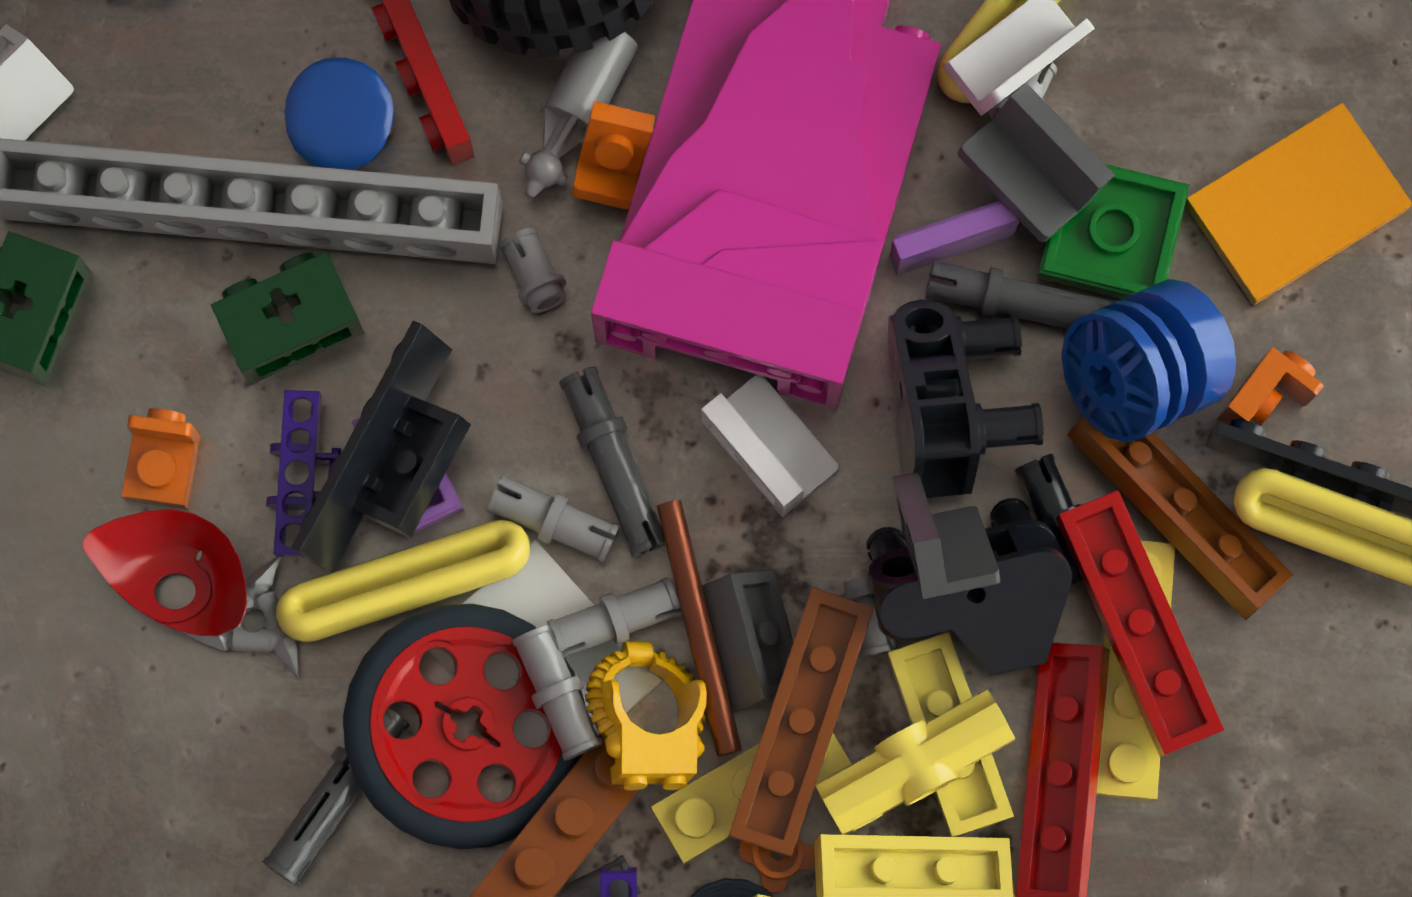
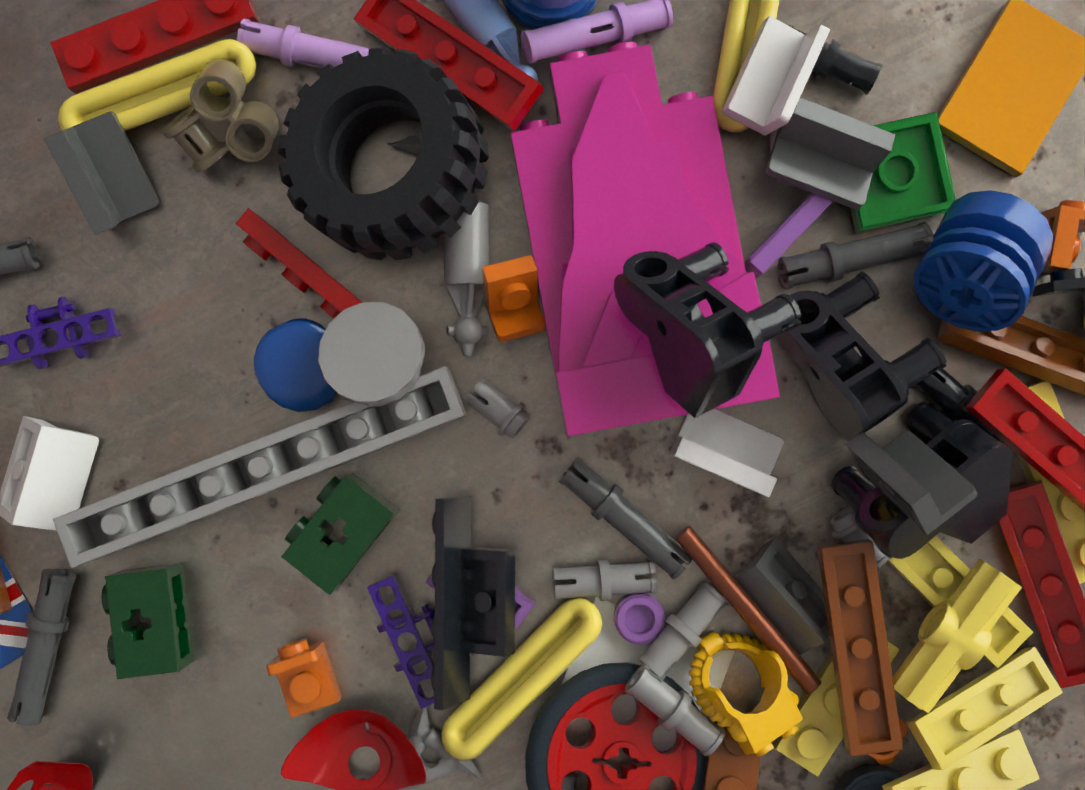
camera: 25 degrees left, 10 degrees up
none -> light grey tile [318,302,425,406]
none -> black piece [614,242,801,418]
none -> medium lavender tile [614,593,665,645]
none -> black pin [789,25,883,95]

